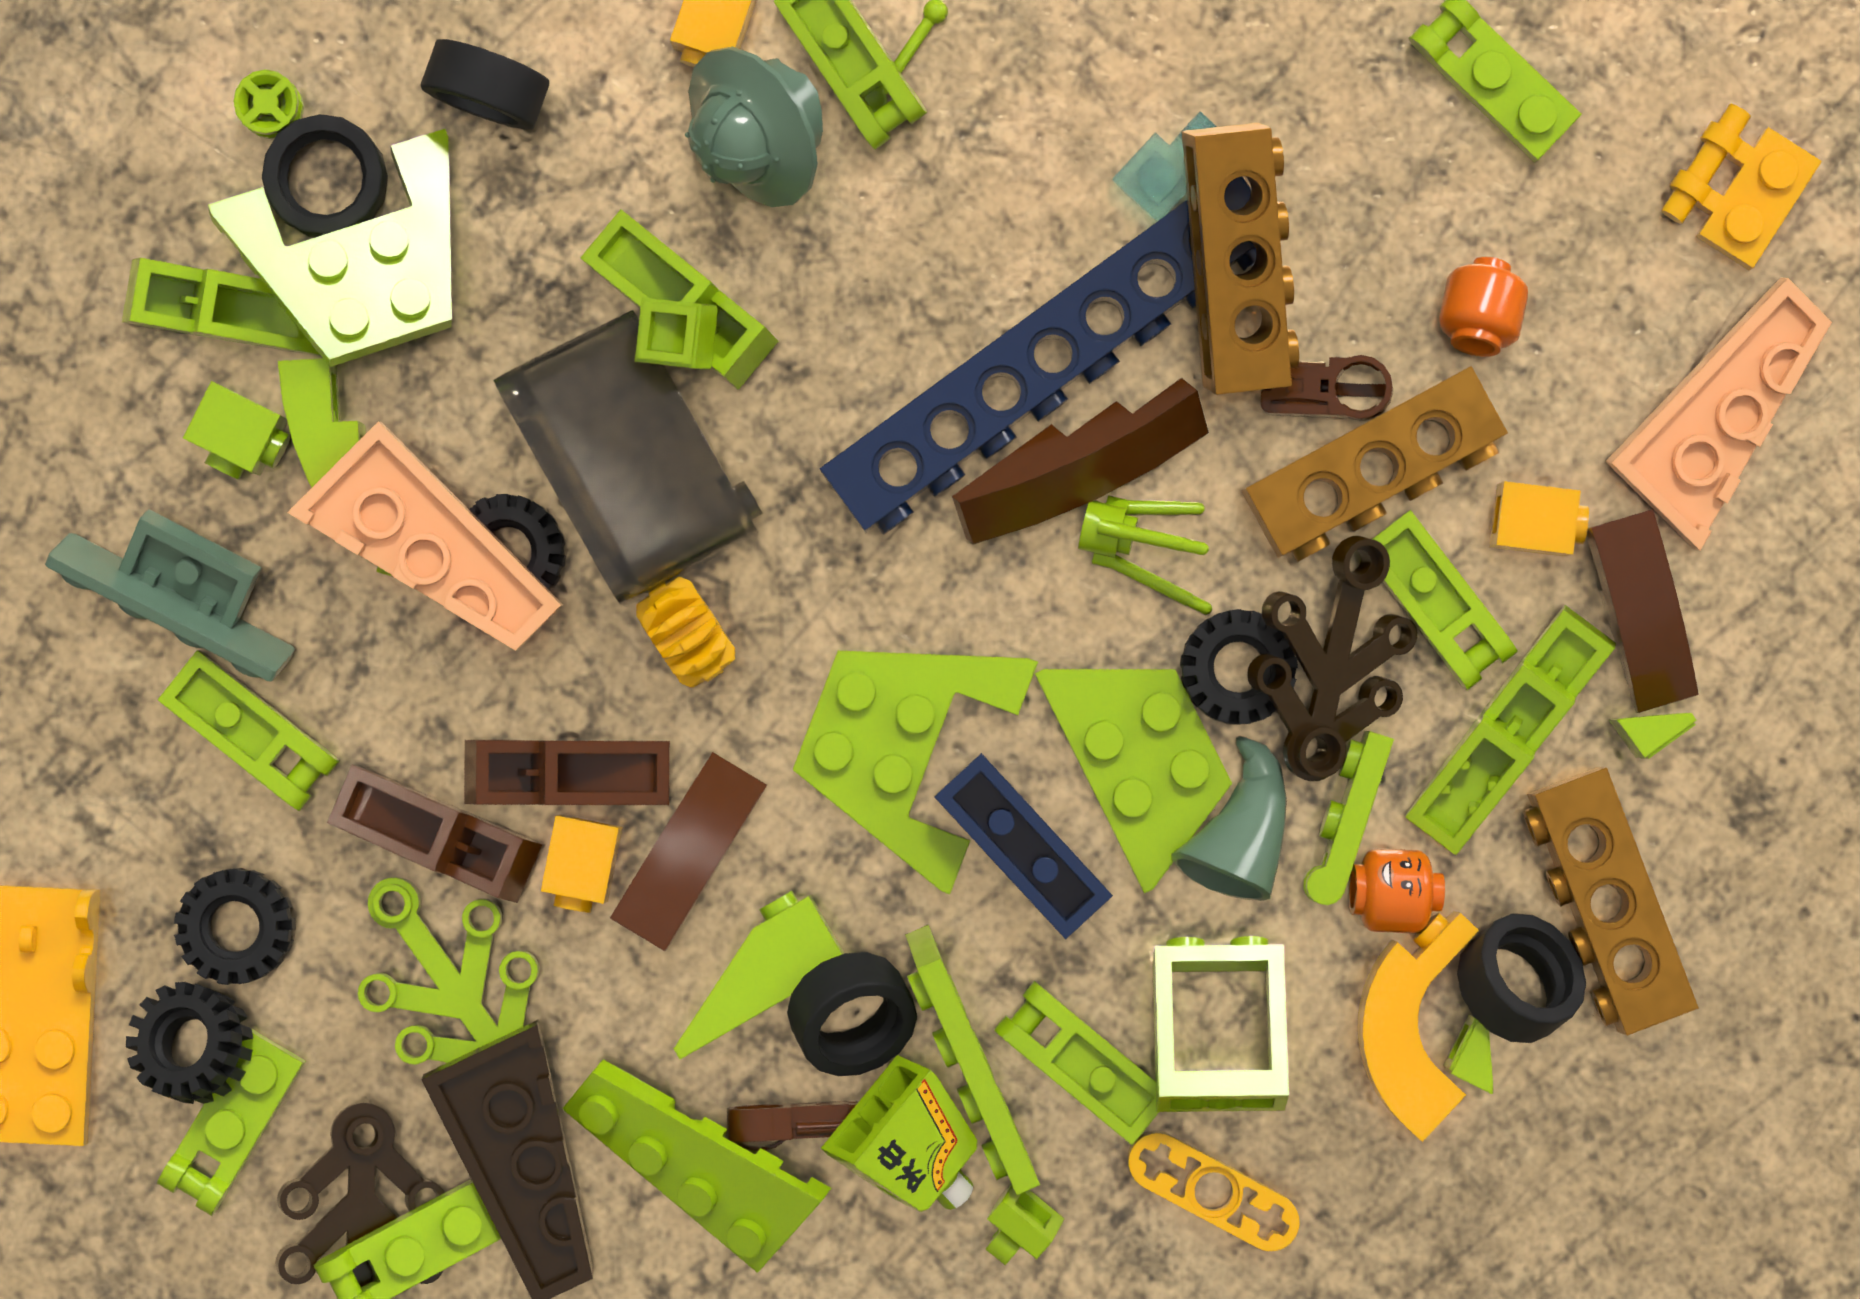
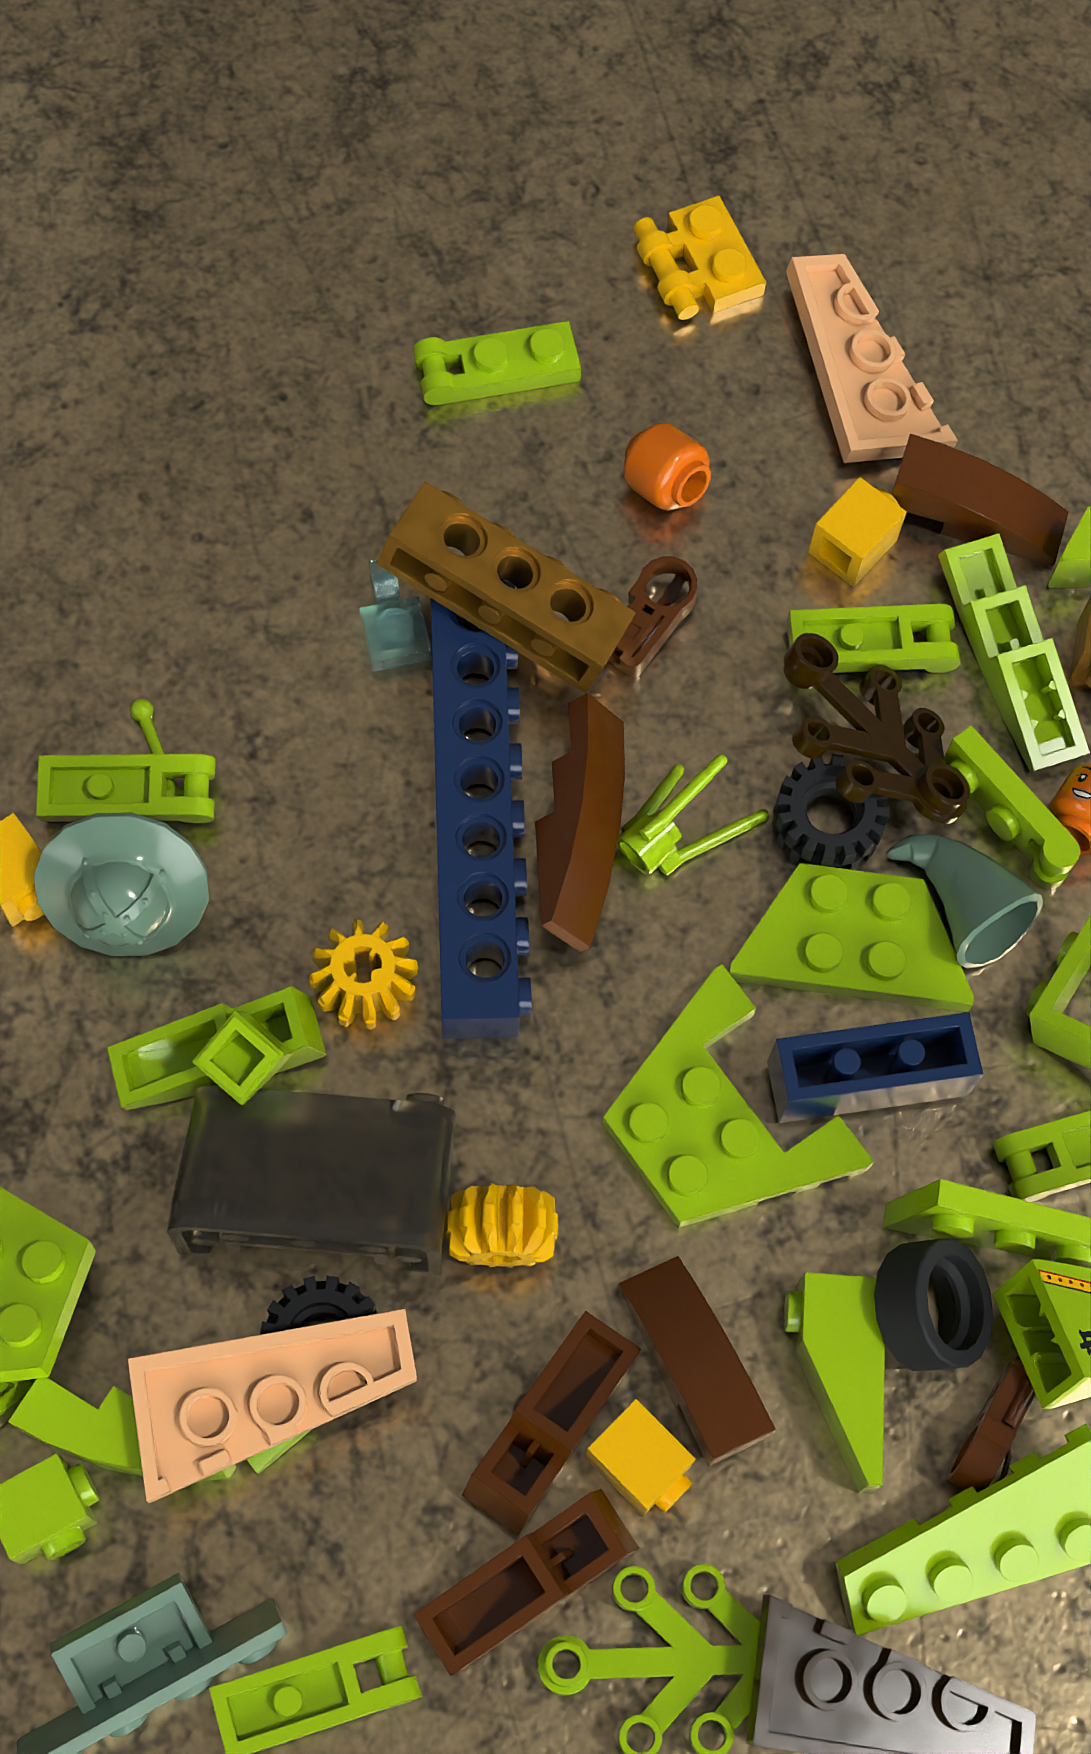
camera: 65 degrees left, 20 degrees down
pearl gold brick [1242,366,1508,562] -> none
none -> yellow gear [309,918,418,1030]

